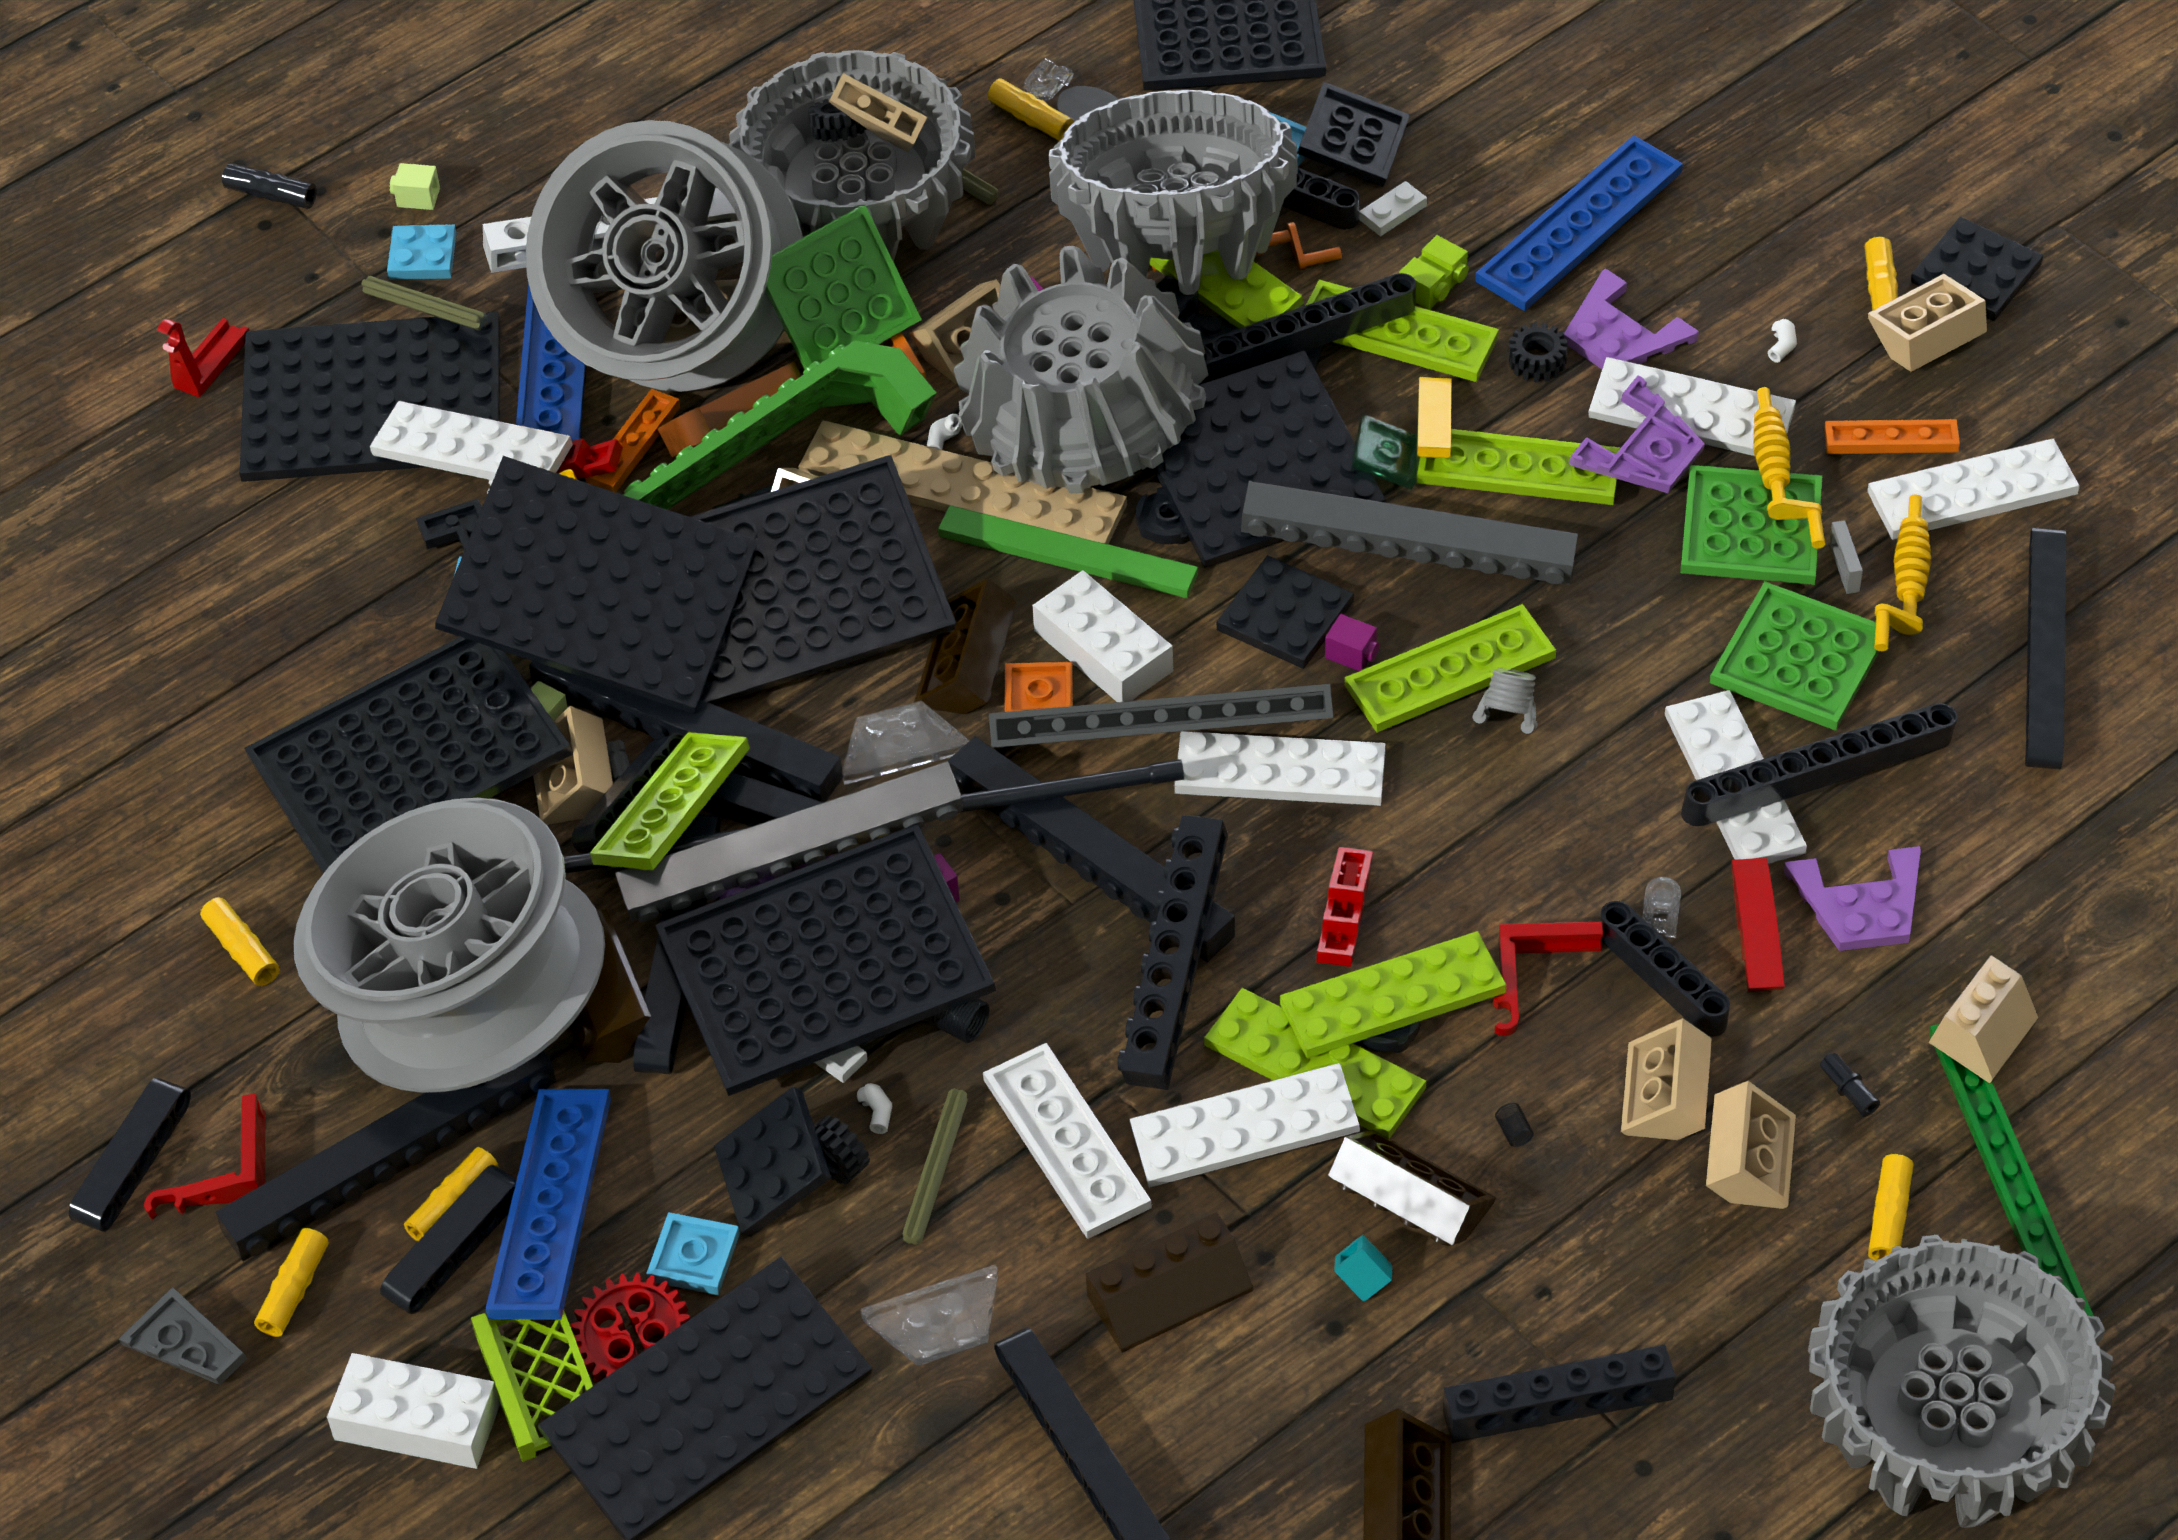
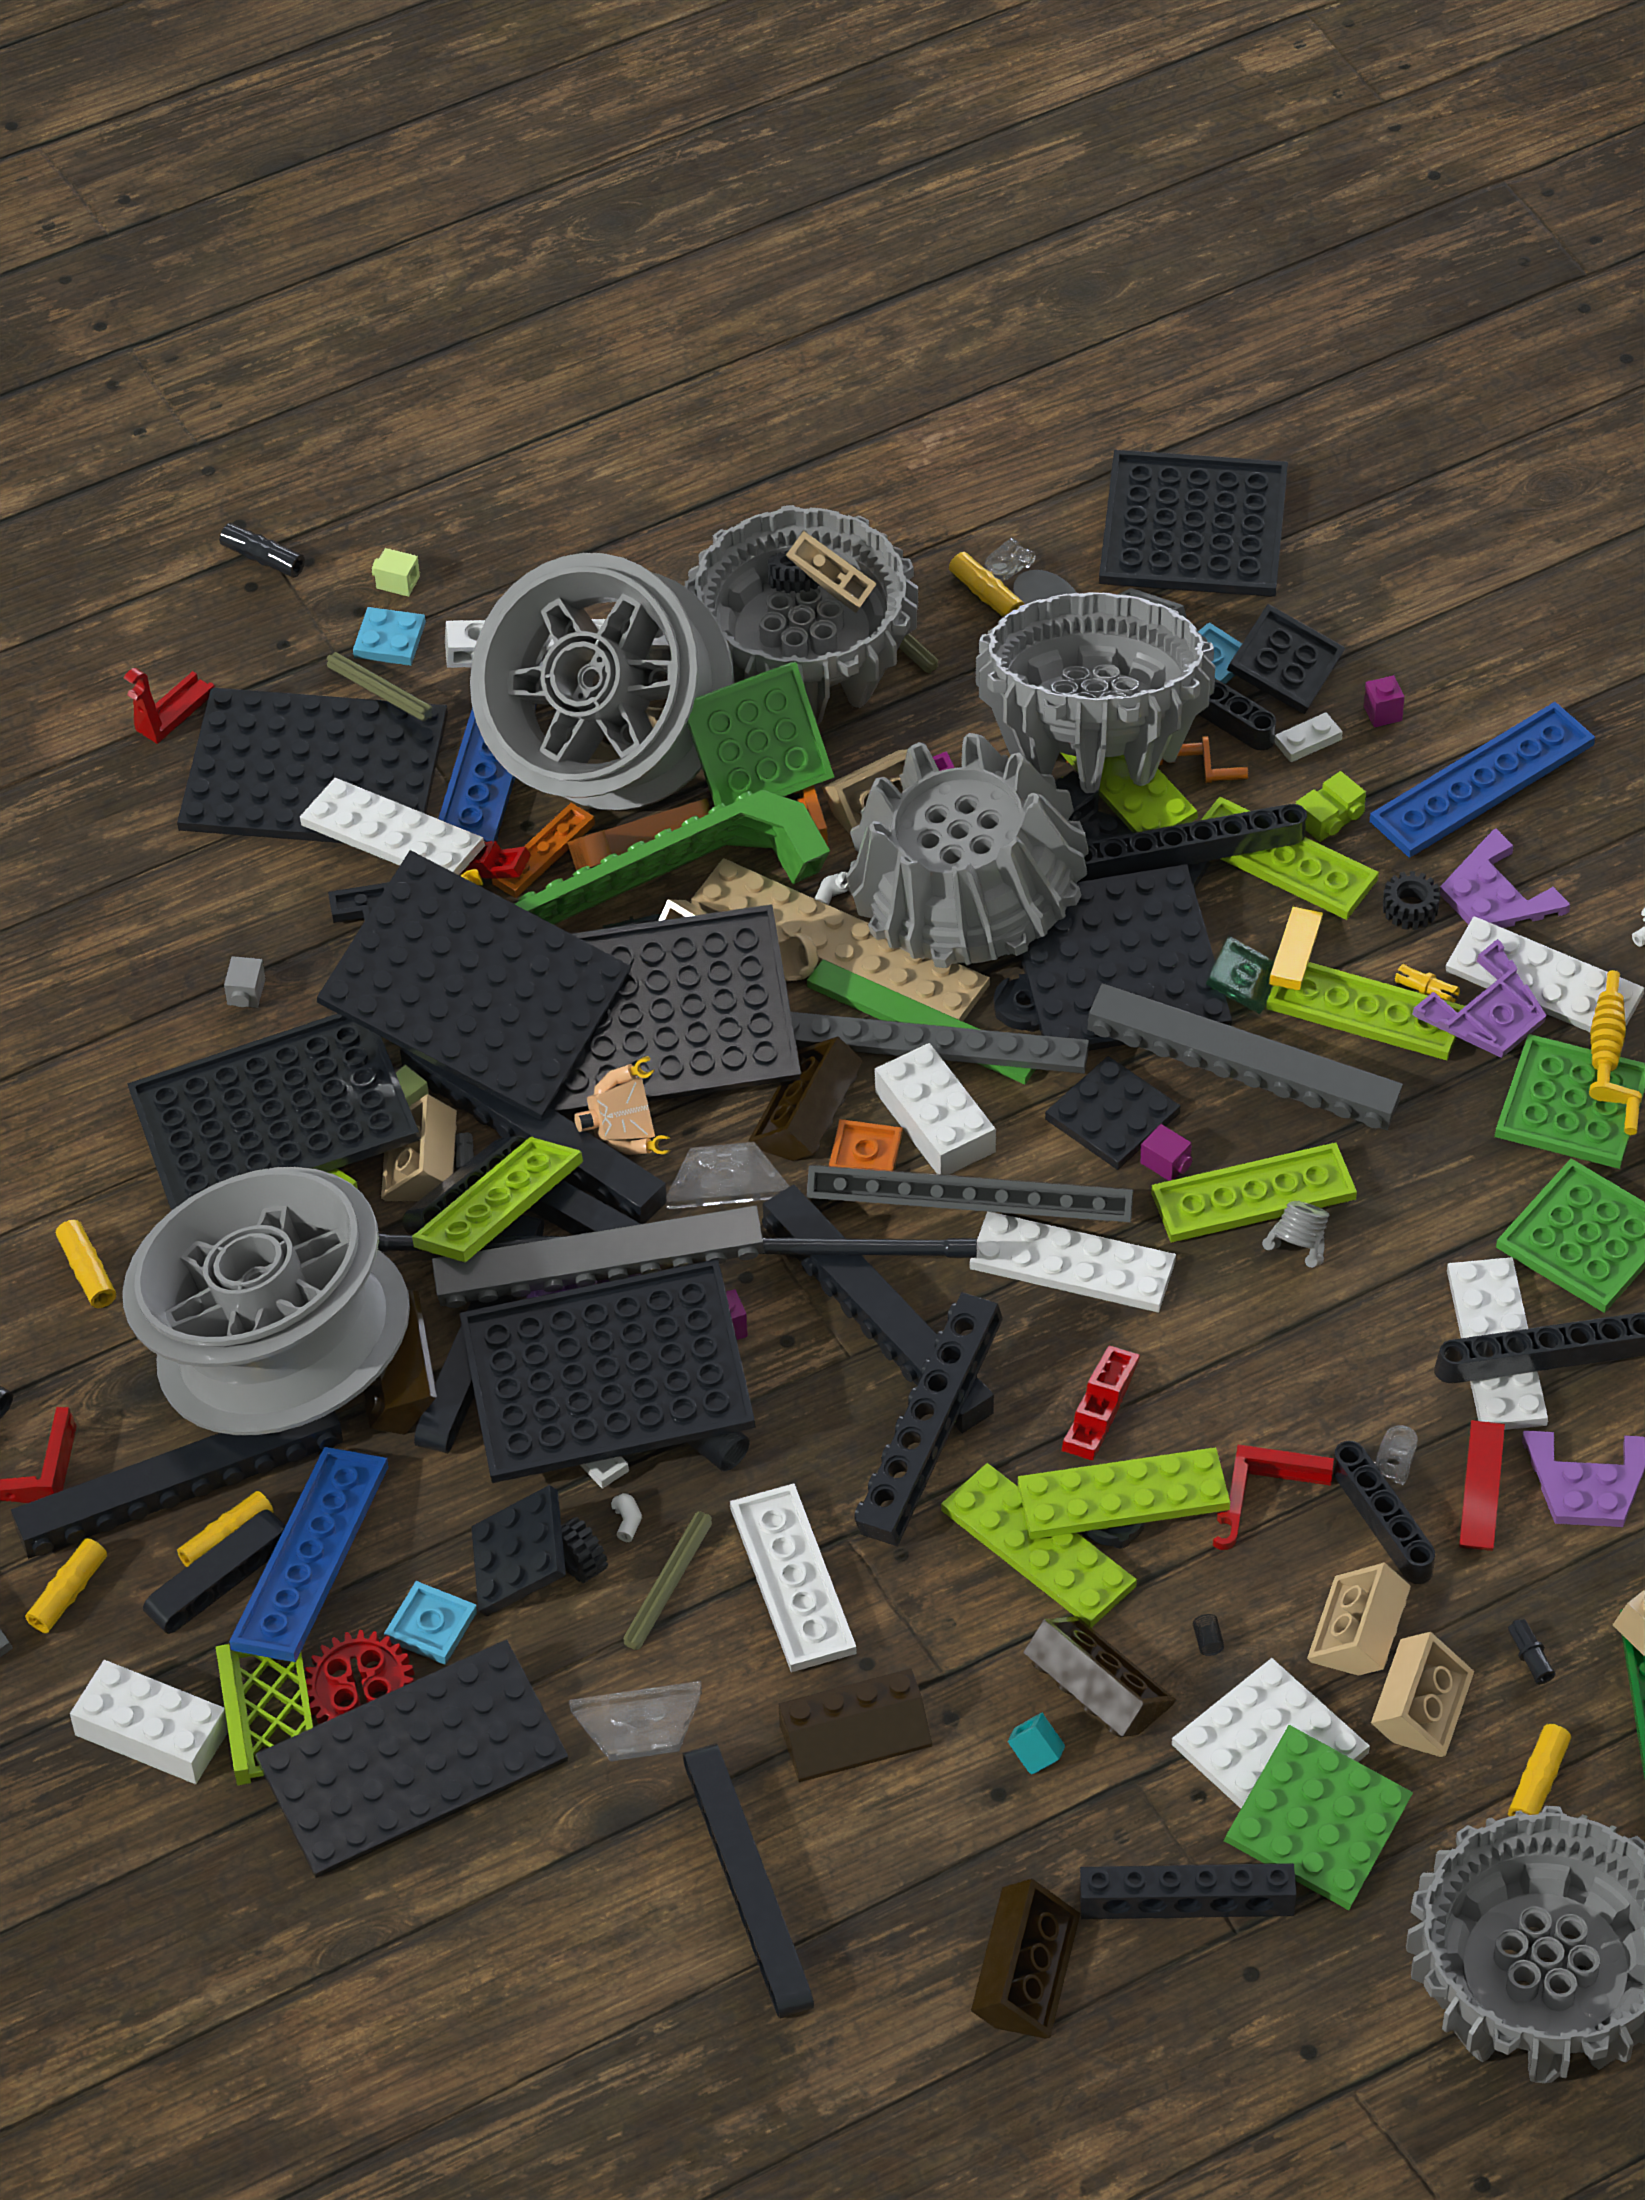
camera: 10 degrees right, 0 degrees up
white plate [1130,1063,1360,1188] -> none
none -> light grey brick [224,956,265,1008]
none -> light nougat torso [575,1057,671,1155]
none -> tan hair [778,933,818,981]
none -> dark grey plate [791,1012,1089,1074]
none -> white plate [1172,1658,1370,1808]
none -> bright green plate [1224,1725,1413,1910]
none -> magenta brick [1364,675,1405,728]
none -> yellow pin [1395,964,1460,1003]

